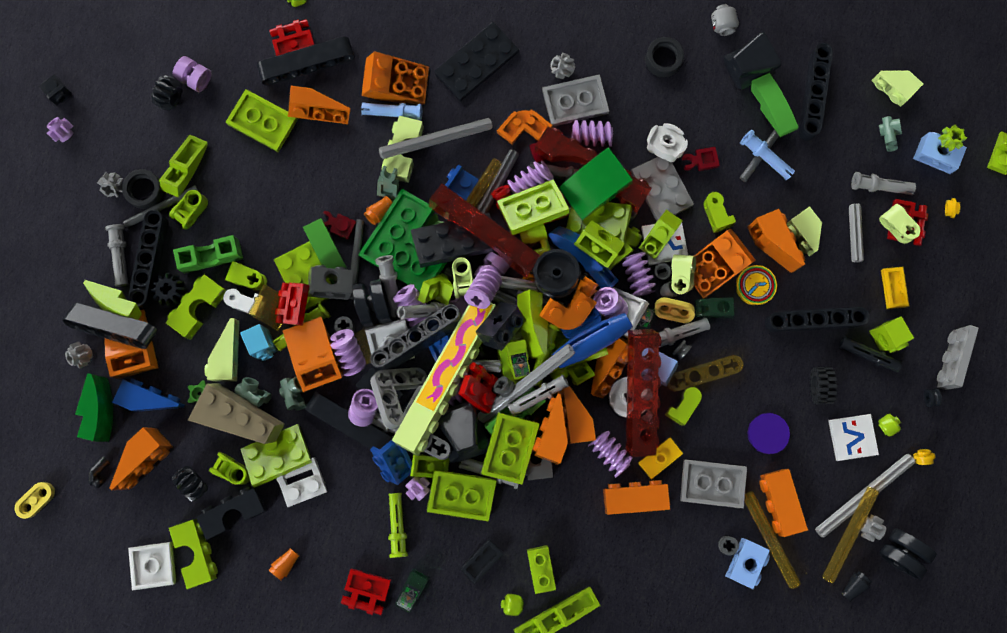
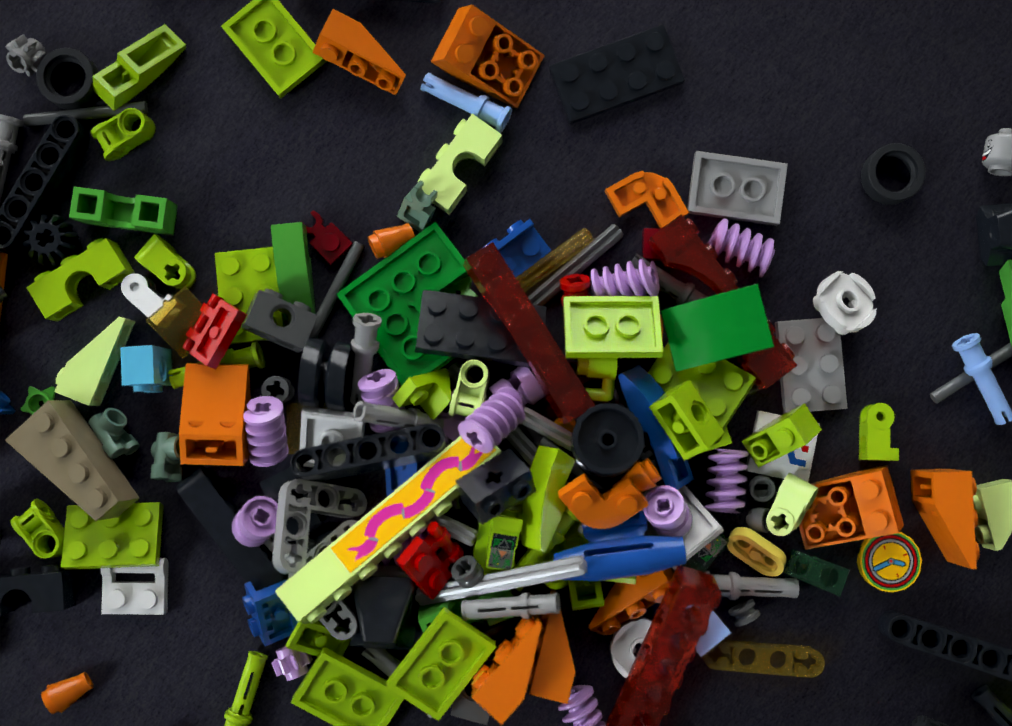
camera: 25 degrees right, 5 degrees up
light grey axle [379,118,492,159] -> none
light grey gear [551,53,575,79] -> none
lime piece [625,227,642,248] -> none
lime leg [665,387,702,426] -> none
dark red plate [682,147,720,171] -> none

